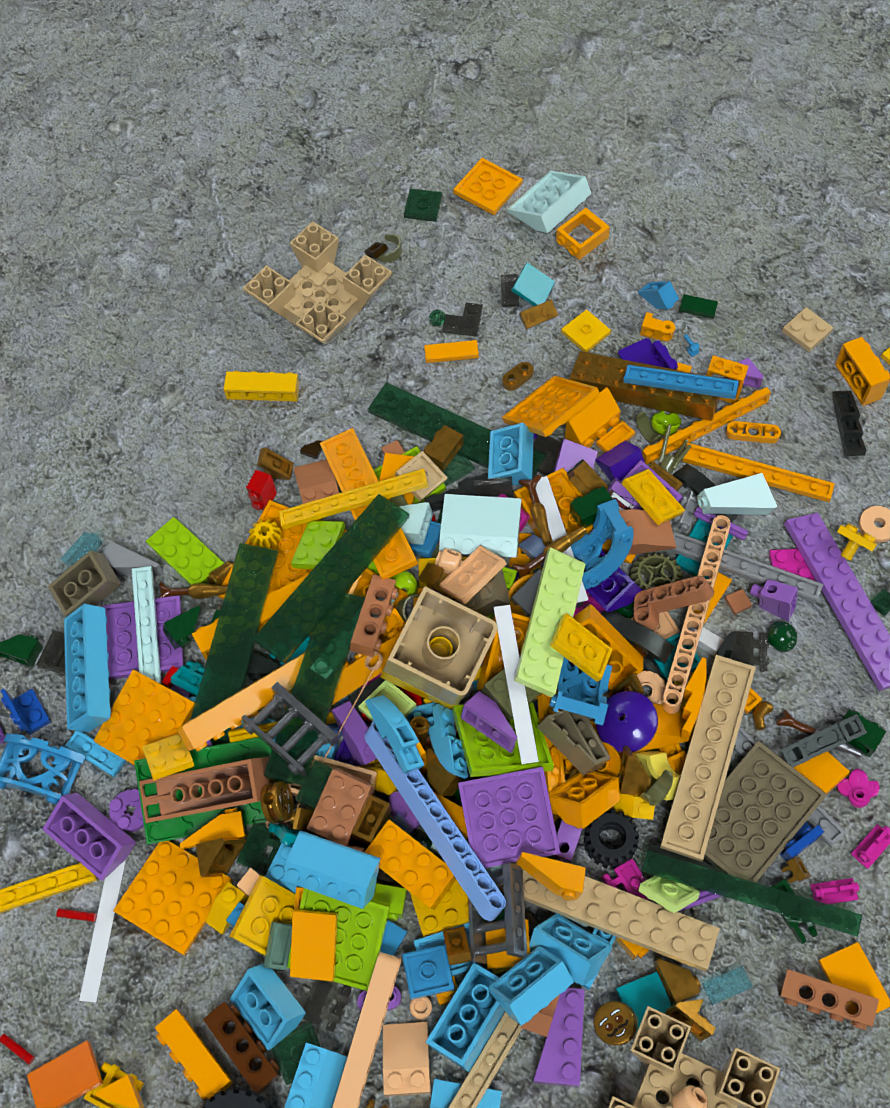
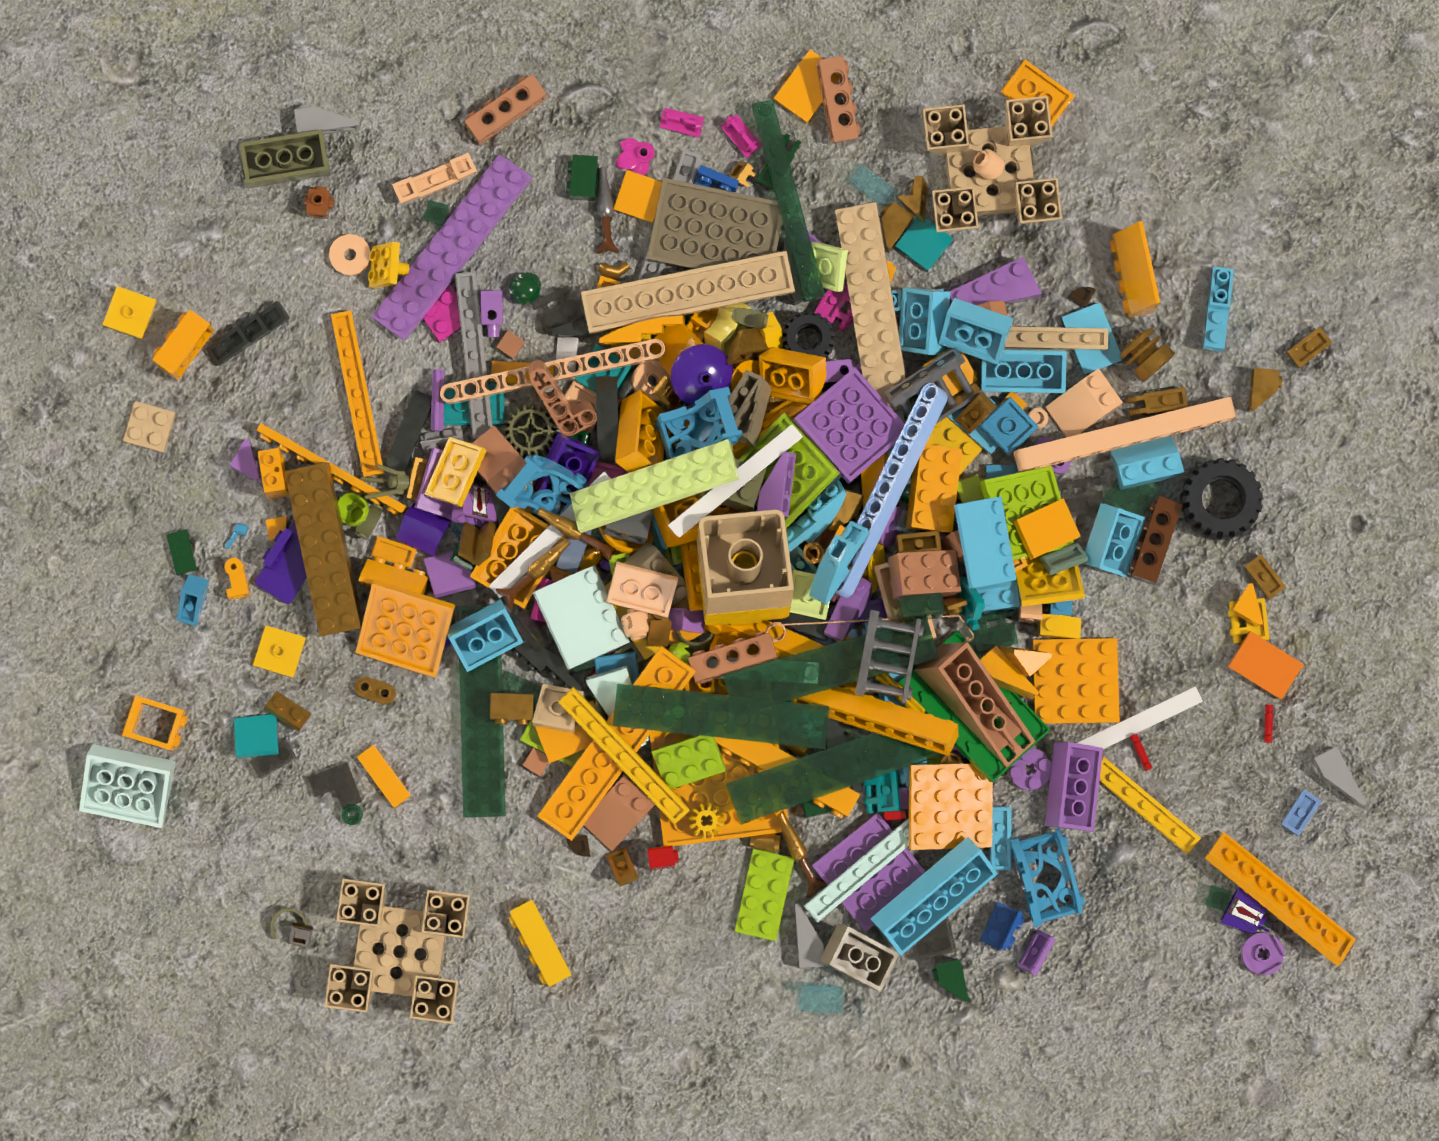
camera: 130 degrees left, 20 degrees up
yellow plate [142,734,194,781] -> none
light orange brick [155,1009,234,1100] -> none
dark green slope [163,605,201,649] -> none
pearl gold head [260,781,294,823] -> none
clear green tile [404,188,443,222] -> none
light orange plate [453,158,523,215] -> none
light orange slope [516,852,586,901] -> none
yellow tile [550,613,612,682] -> none
dark green brick [570,486,614,528] -> none
pearl gold head [593,1001,638,1046] -> none
dark azure tile [624,365,739,399] -> none
light aqua slope [697,473,777,515] -> none
light orange beam [726,421,781,443] -> none
pearl dark grey slope [780,714,867,767] -> none

